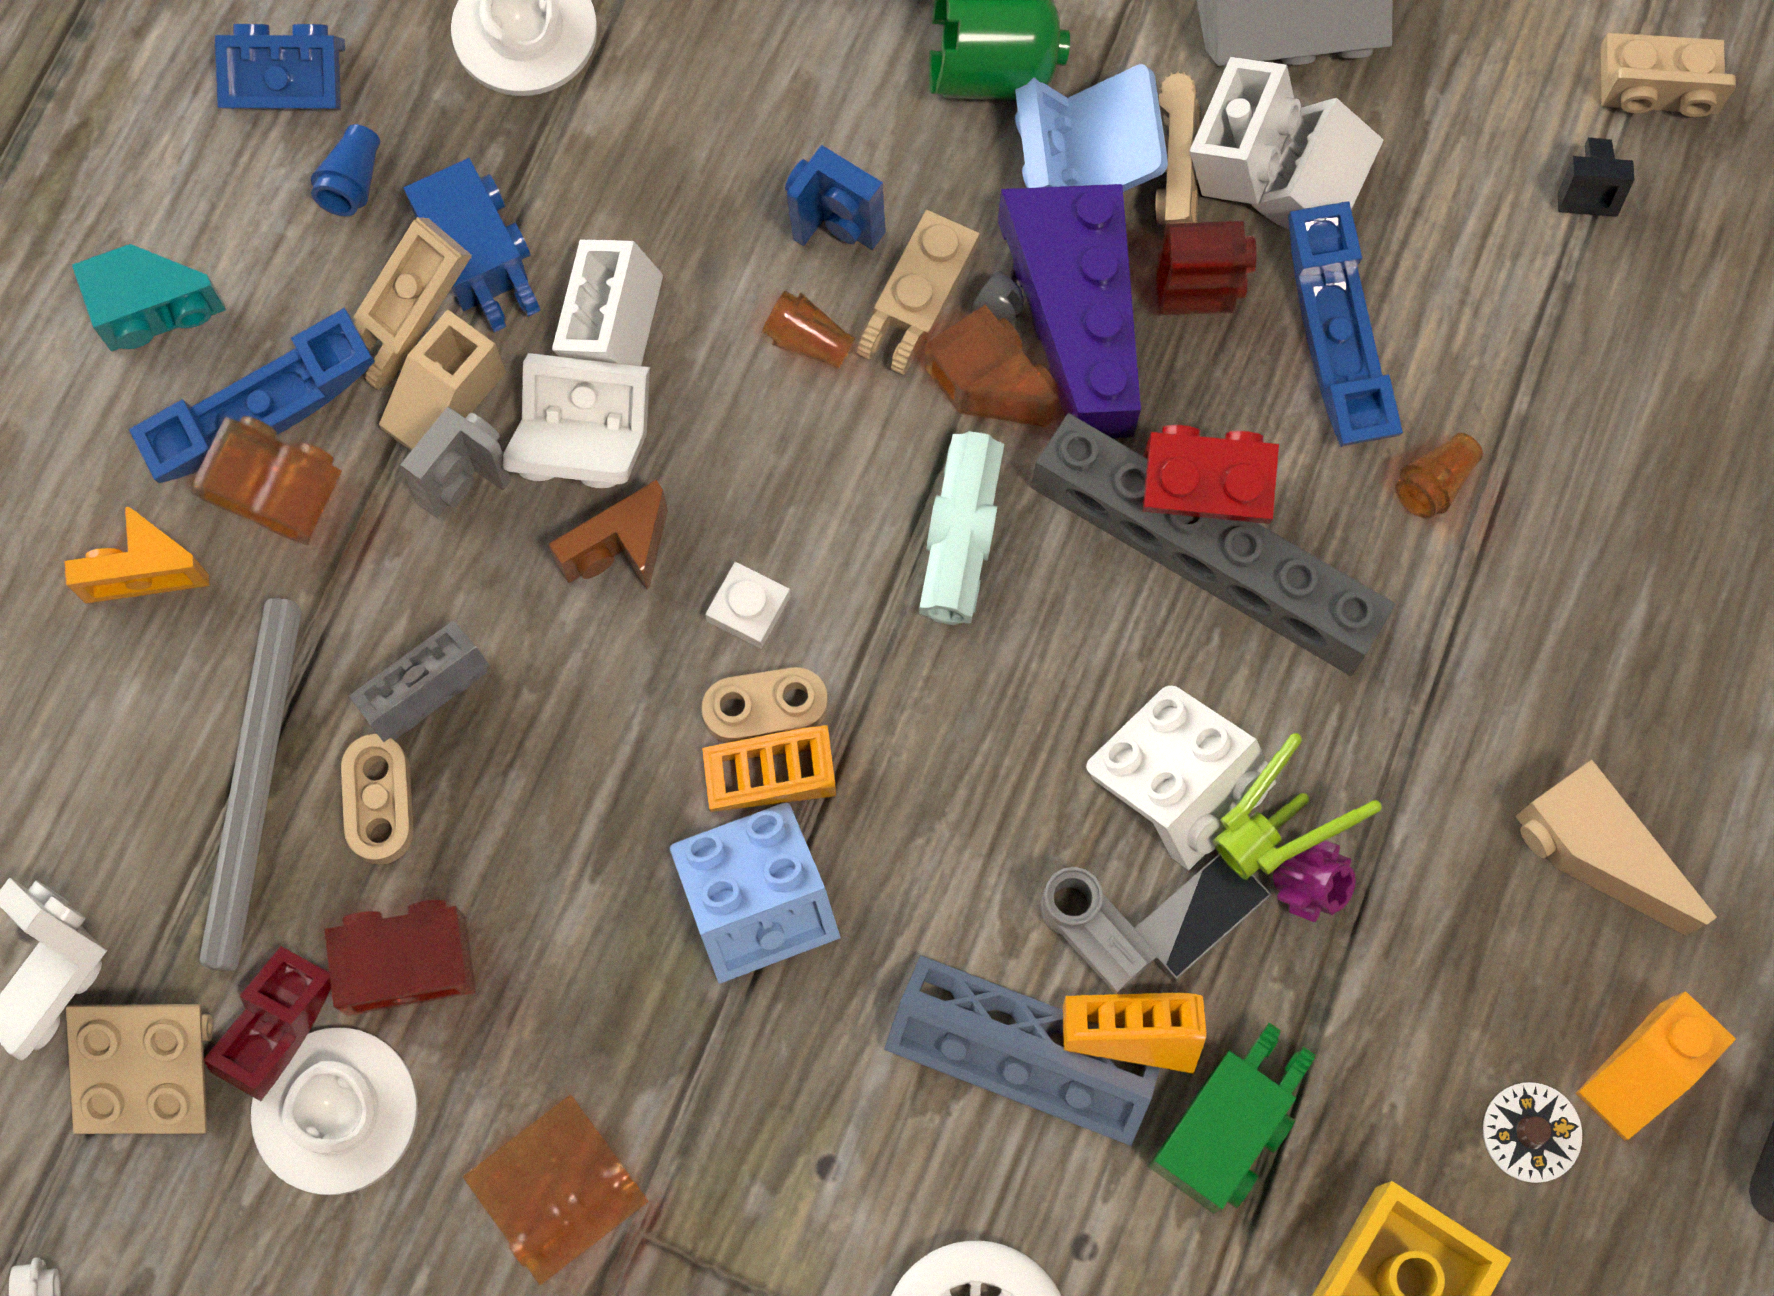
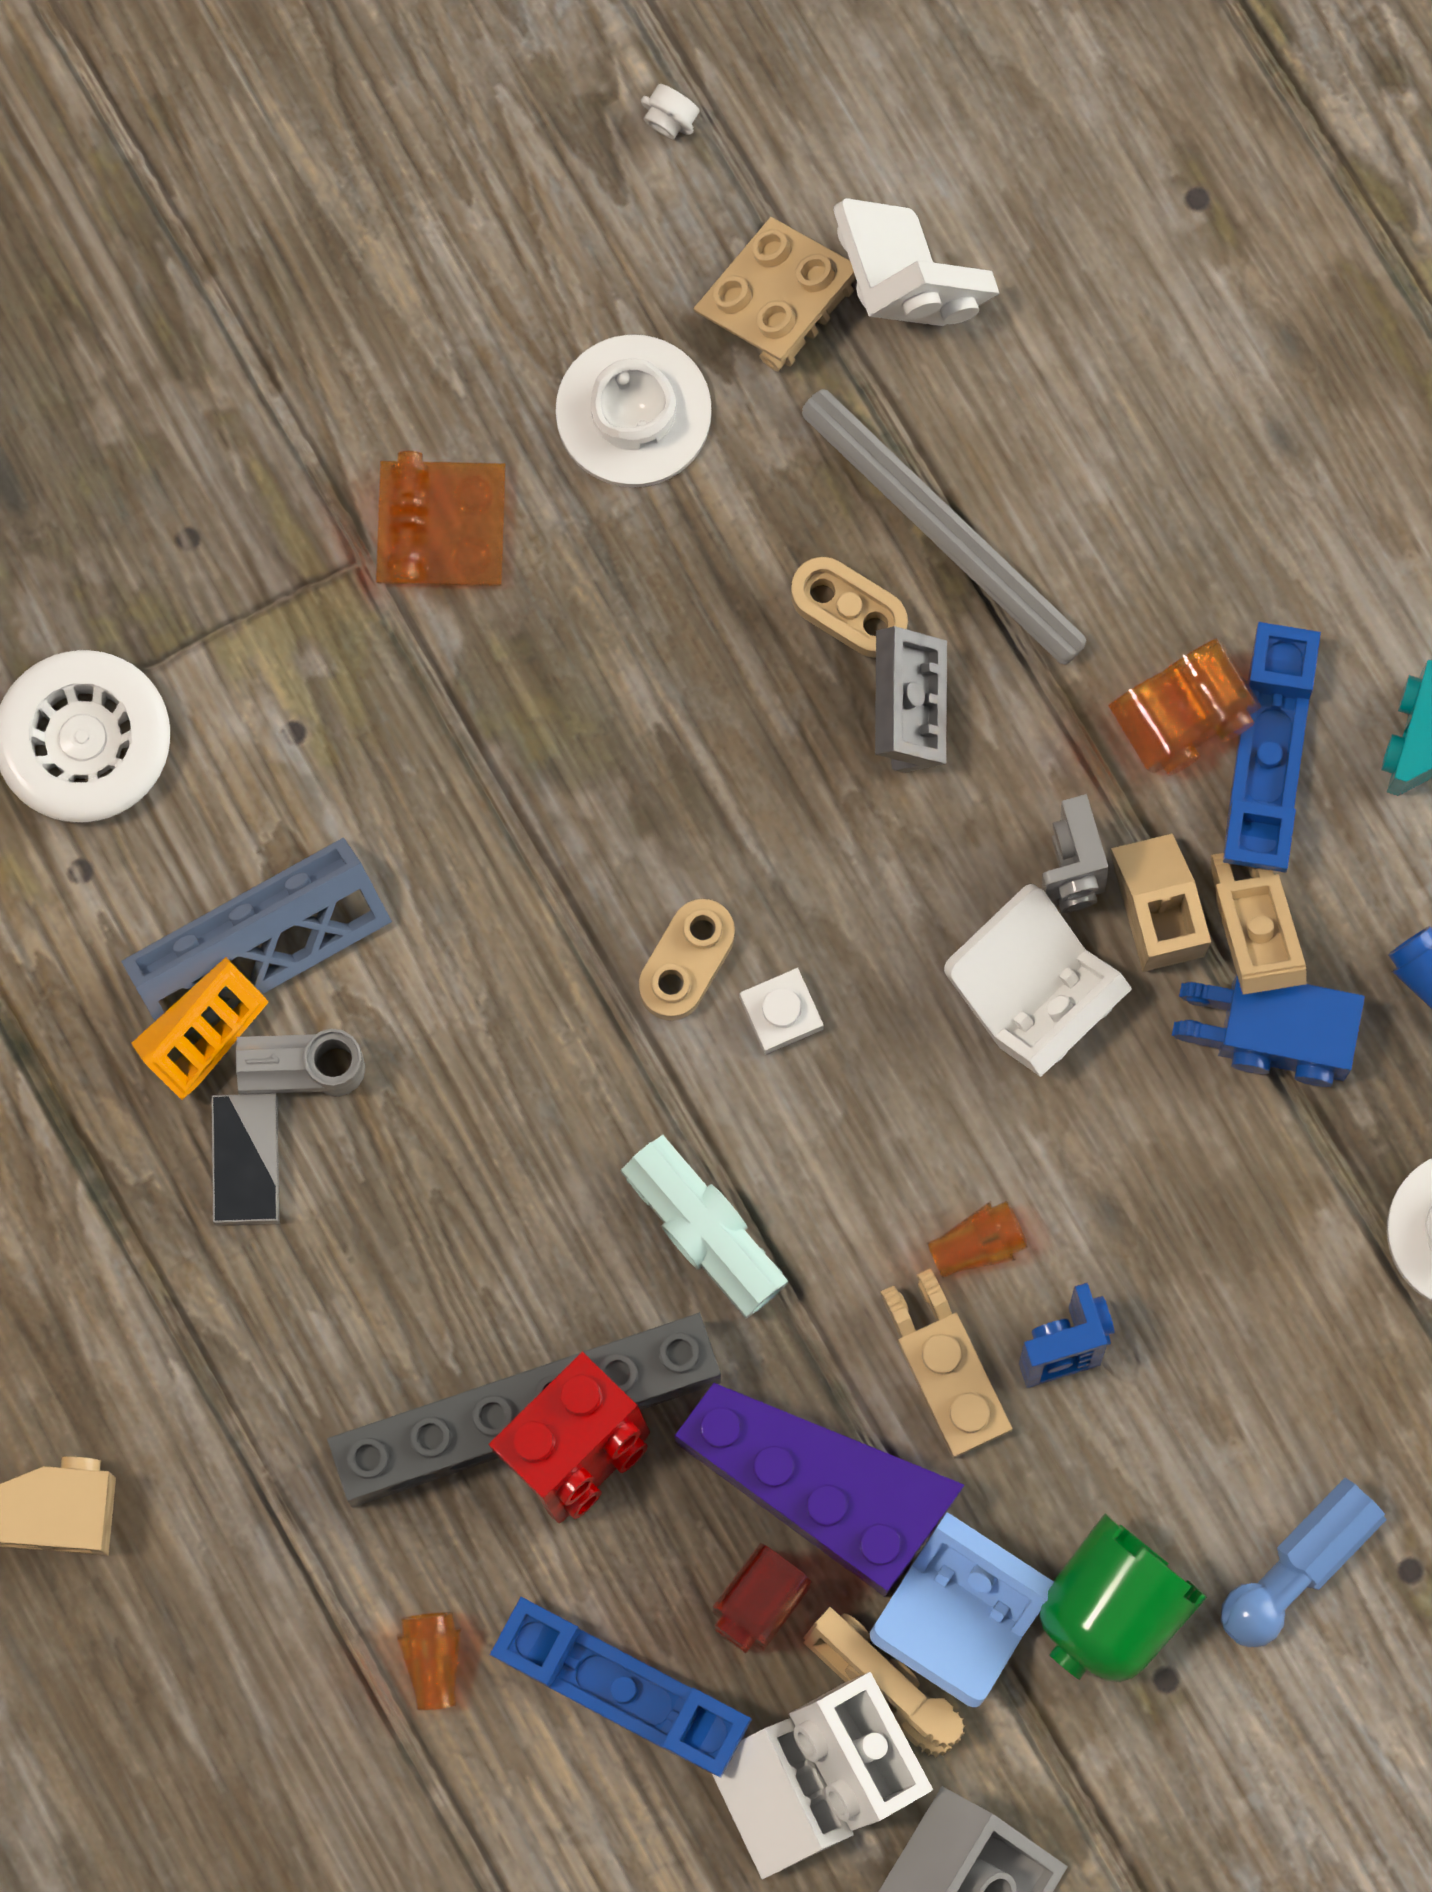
camera: 130 degrees right, 5 degrees up
light orange slope [65,507,210,604] -> none
dark red slope [203,946,335,1102] -> none
clear red brick [324,900,476,1016] -> none
dark orange slope [549,480,668,589] -> none
white brick [552,240,663,366] -> none
light blue bracket [670,803,841,984] -> none
light orange slope [702,725,836,812] -> none
clear orange slope [924,304,1059,427] -> none
dark grey hinge [971,271,1024,325] -> none
white bracket [1086,686,1276,870] -> none
green hinge [1147,1023,1316,1214] -> none
lime plant [1212,733,1382,880] -> none
magenta gear [1273,840,1356,922] -> none

